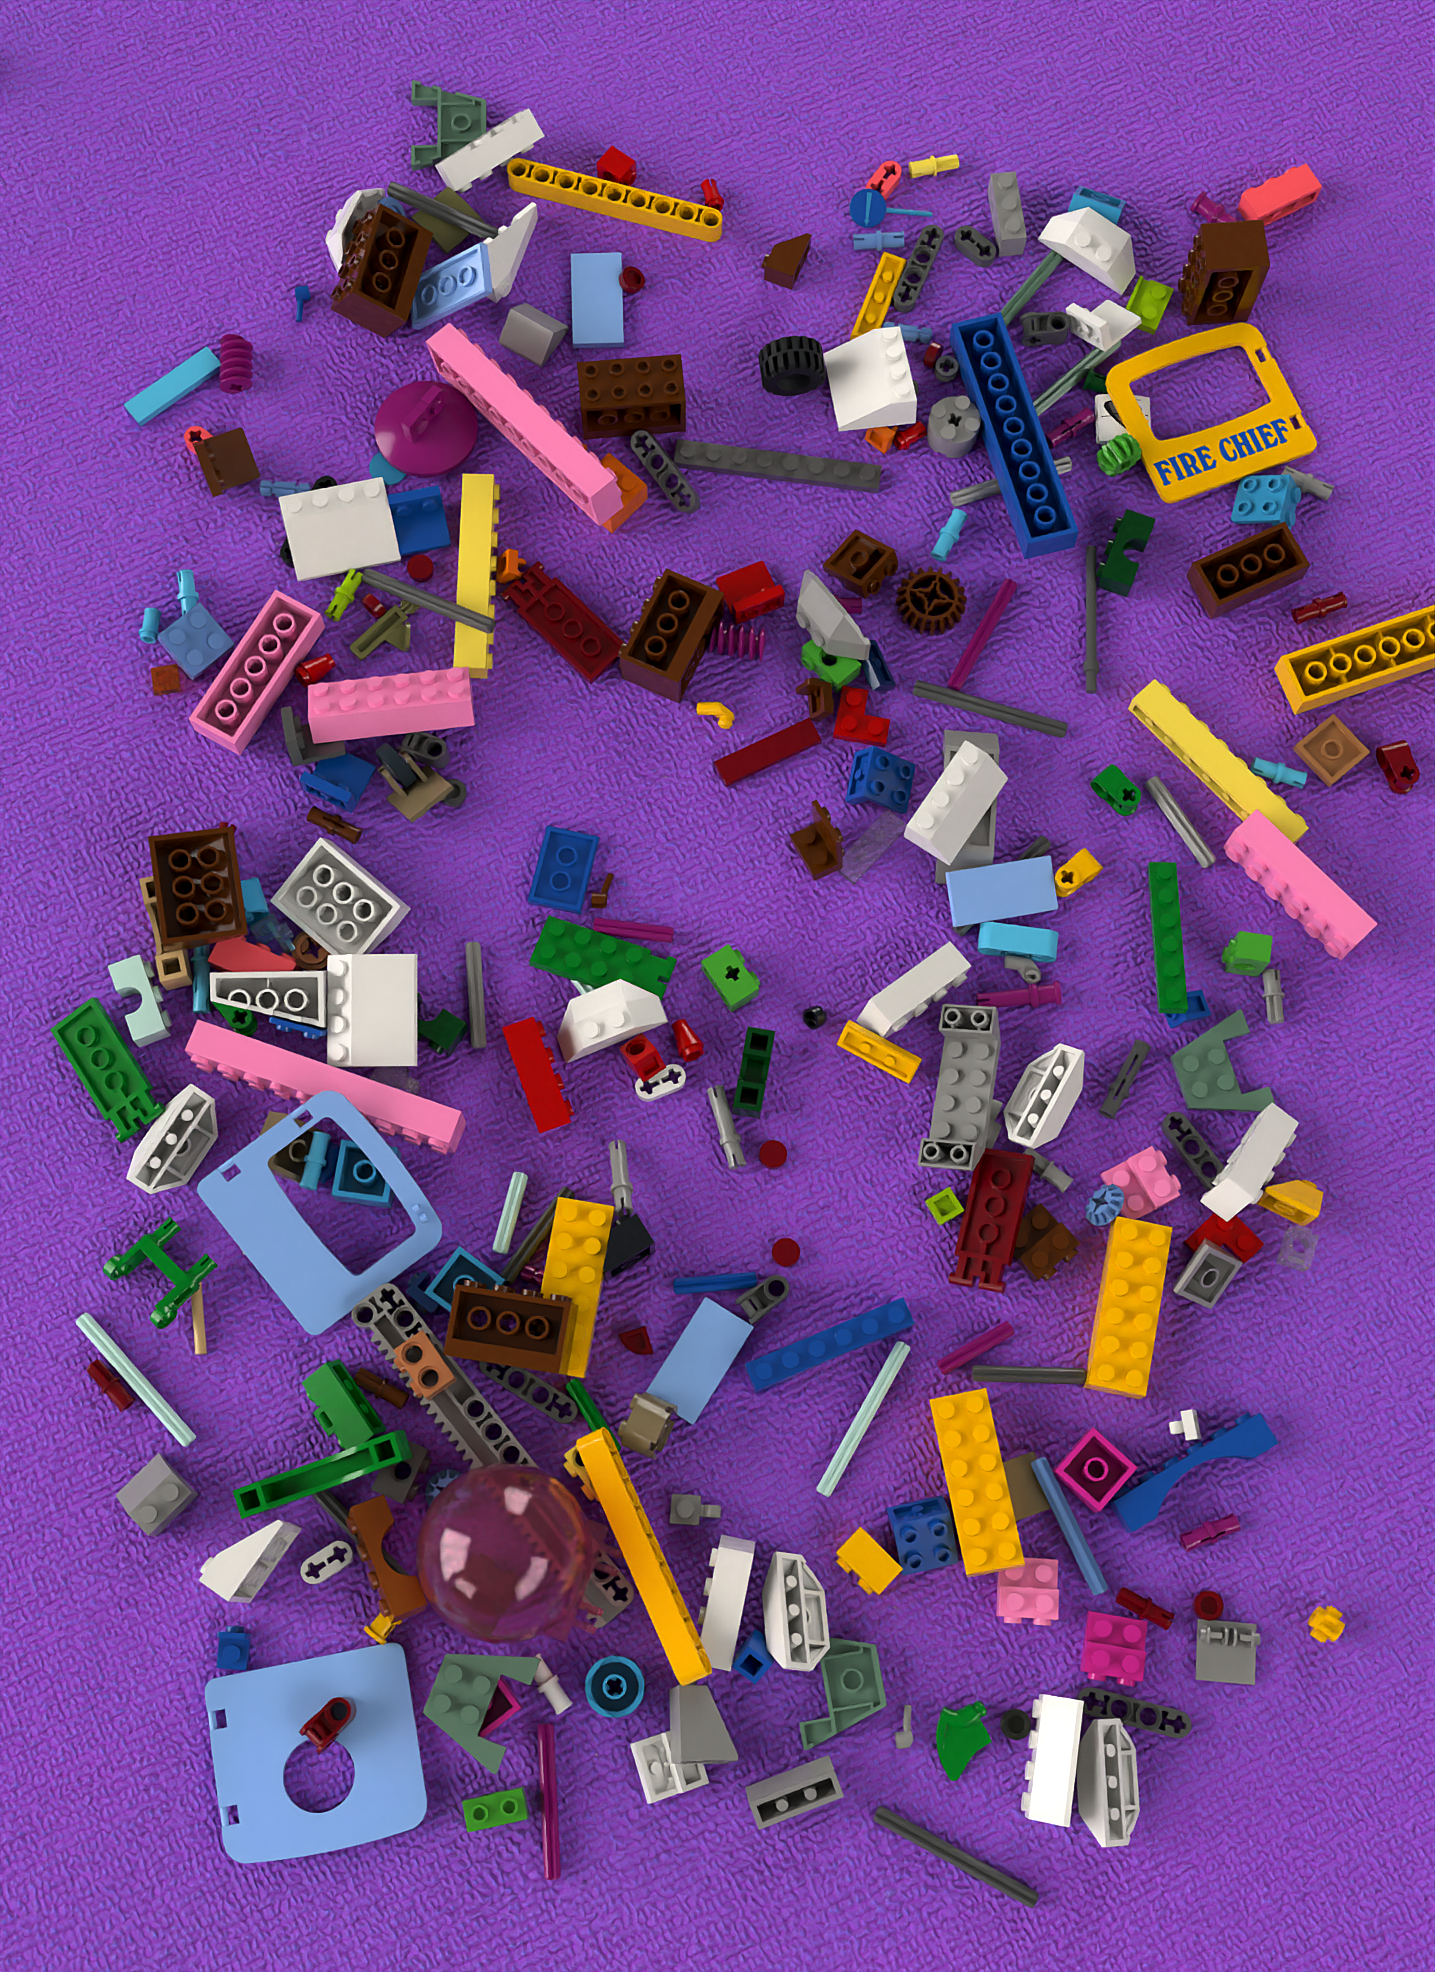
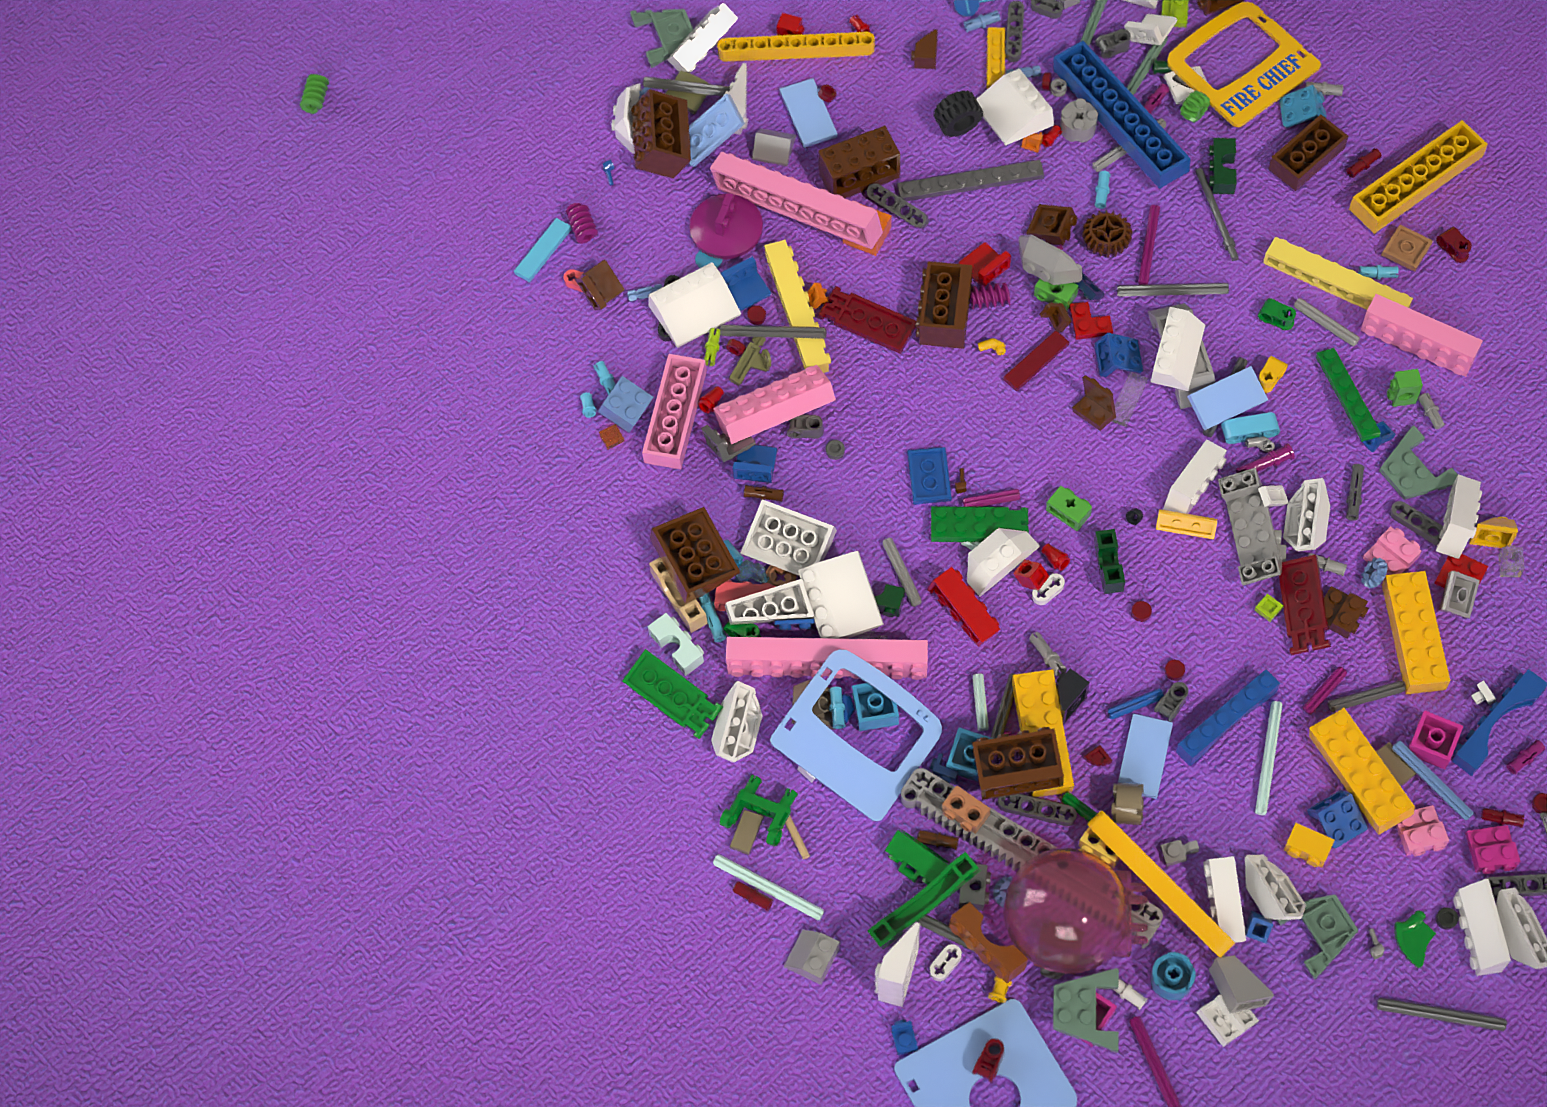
camera: 10 degrees left, 10 degrees down
dark tan plate [375,743,454,823] -> none
bright green brick [462,1786,530,1833] -> none
light grey pin [706,1085,747,1170] -> none
light grey brick [745,1755,844,1830] -> none
none -> dark tan tile [730,810,764,855]
none -> white tile [1258,485,1288,507]

